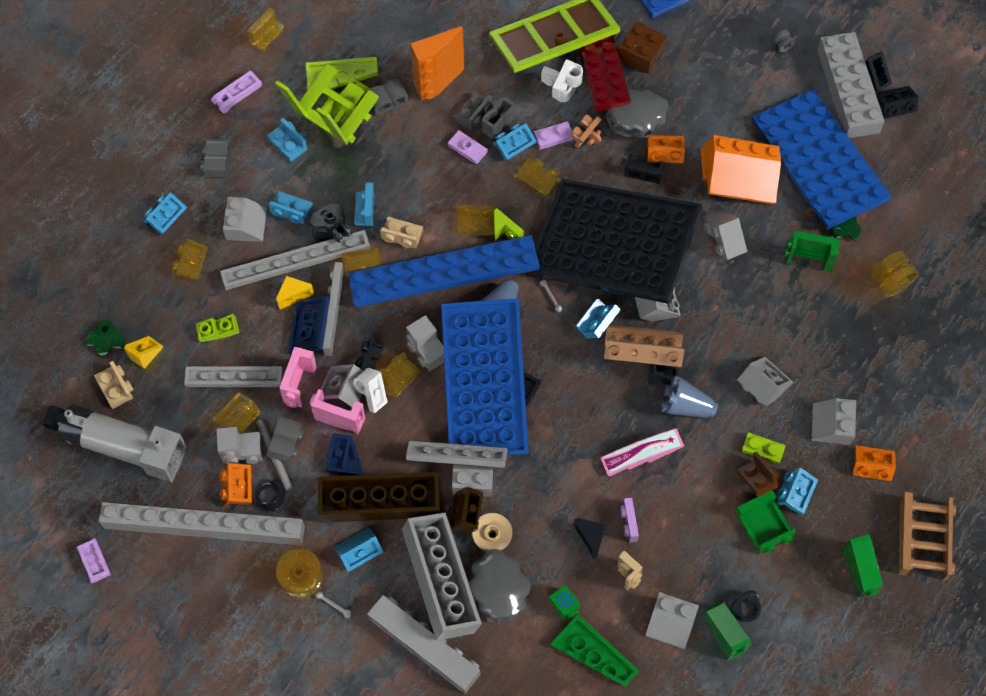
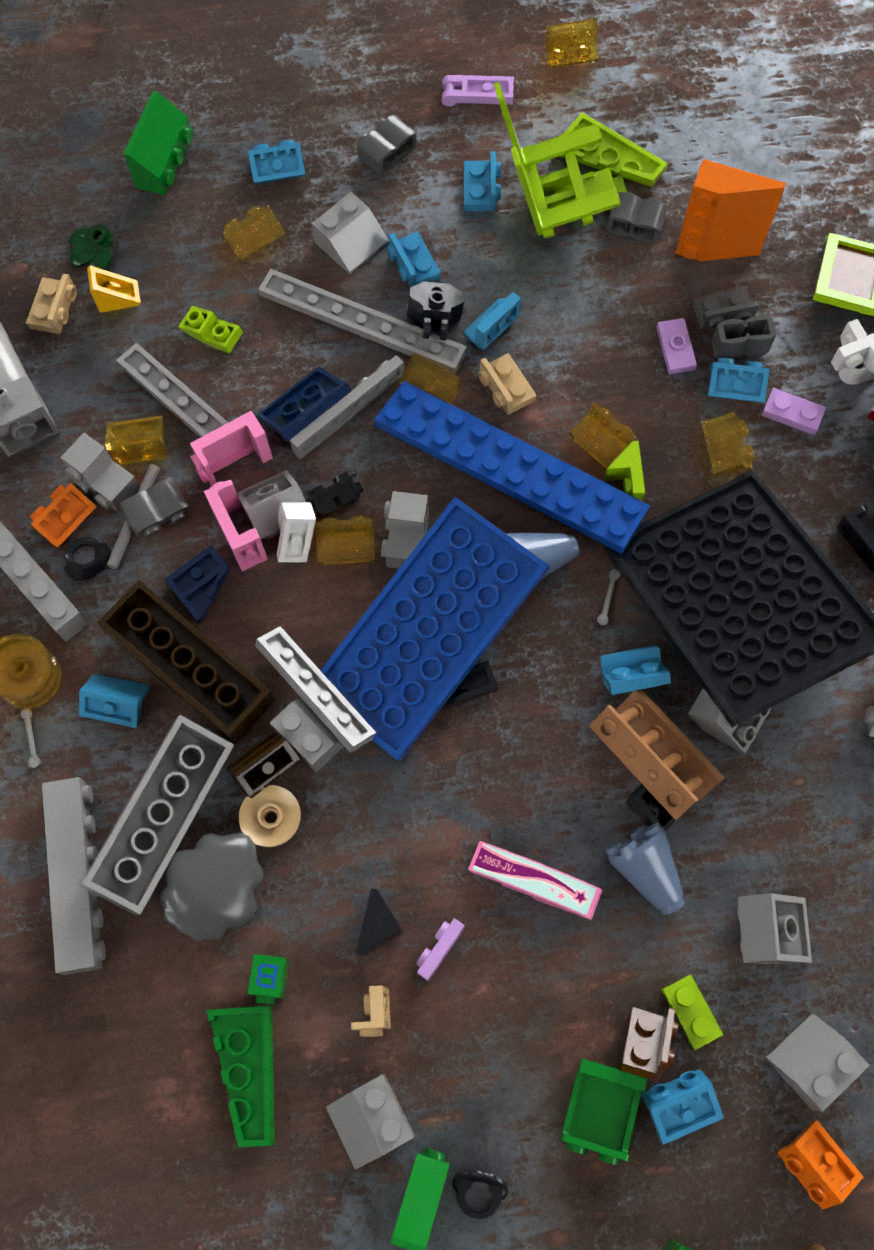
camera: 45 degrees right, 5 degrees up
yellow slope [276,276,314,310] -> none
nougat hips [570,114,602,149] -> none
none -> green slope [123,91,193,195]

